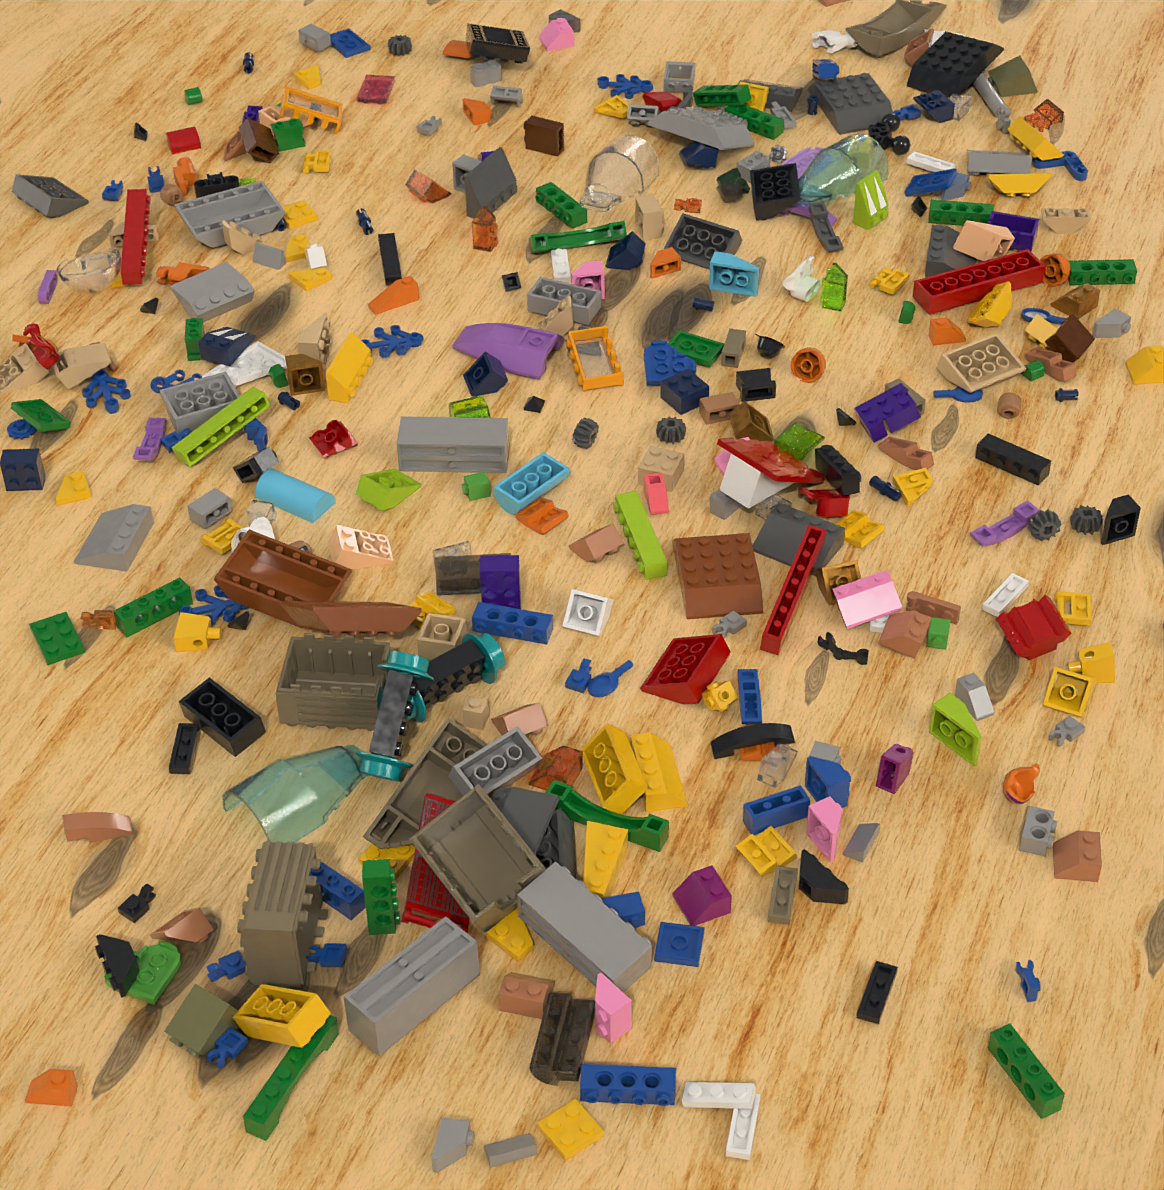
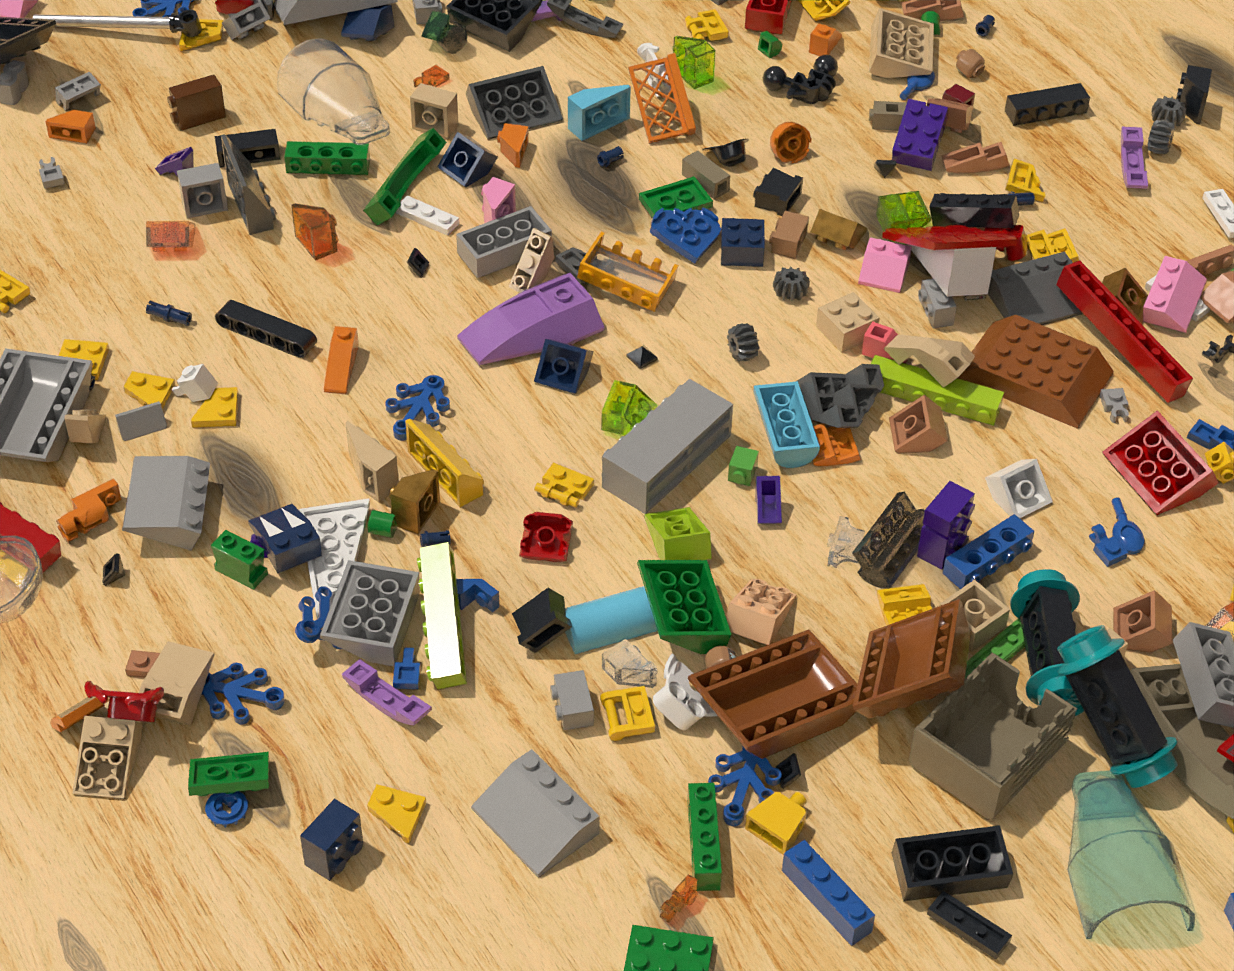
camera: 55 degrees left, 5 degrees up
none -> flat silver piece [32,9,202,37]
none -> black brick [214,128,280,167]
none -> yellow plate [534,462,594,507]
none -> orange fence [628,53,696,143]
none -> green slope [637,560,732,654]
none -> dark purple slope [755,476,782,524]
none -> black piece [762,55,838,104]
none -> blue brick [782,840,875,946]
none -> dark grey brick [796,364,884,428]
none -> tan brick [884,334,975,388]
none -> nougat slope [927,98,974,133]
none -> dark red brick [942,84,975,106]

